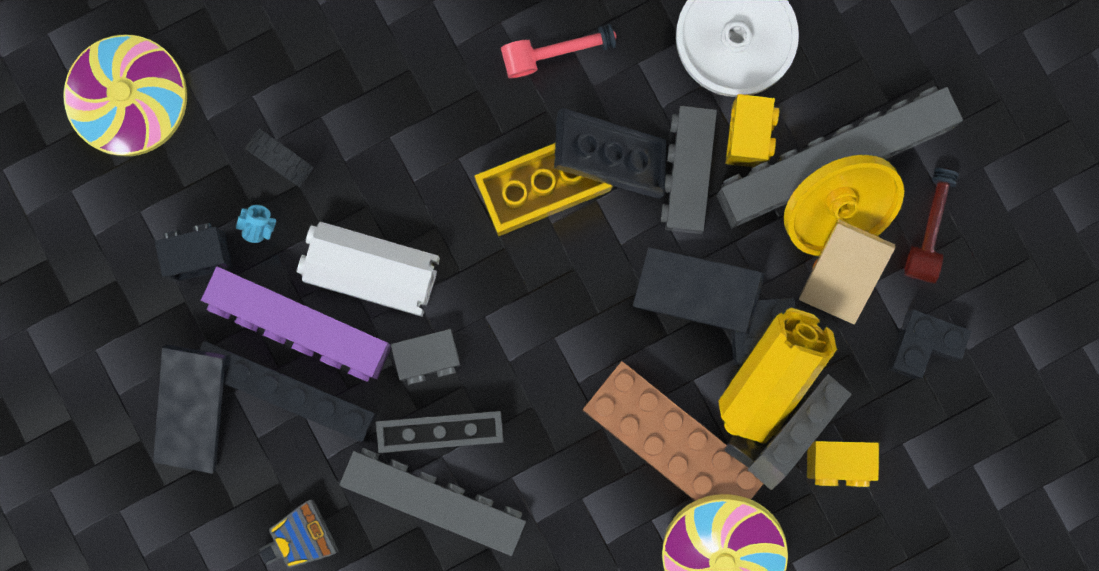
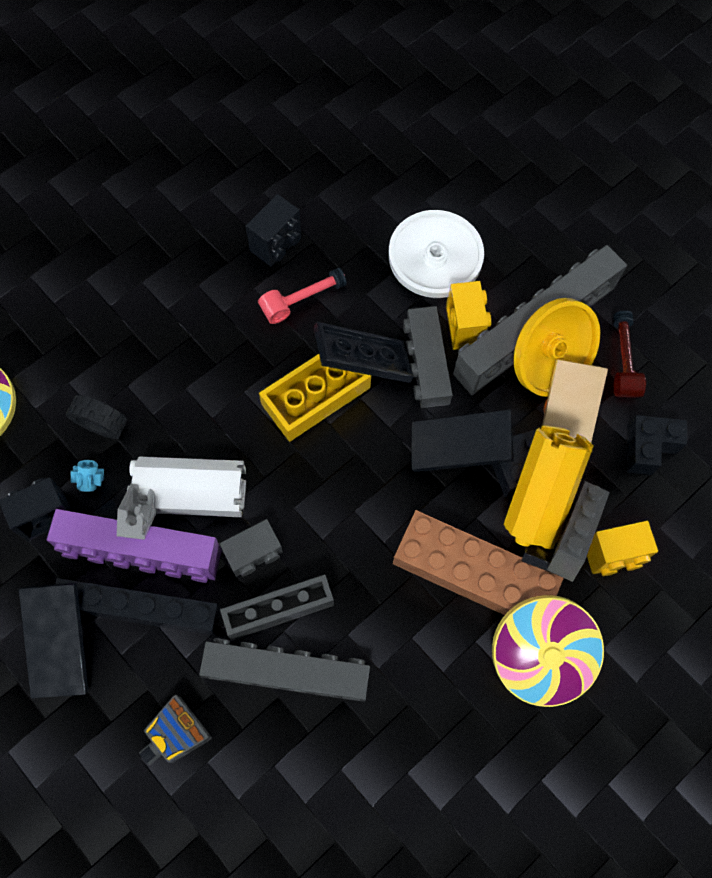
camera: 15 degrees left, 15 degrees down
none -> light grey hinge [117,484,157,540]

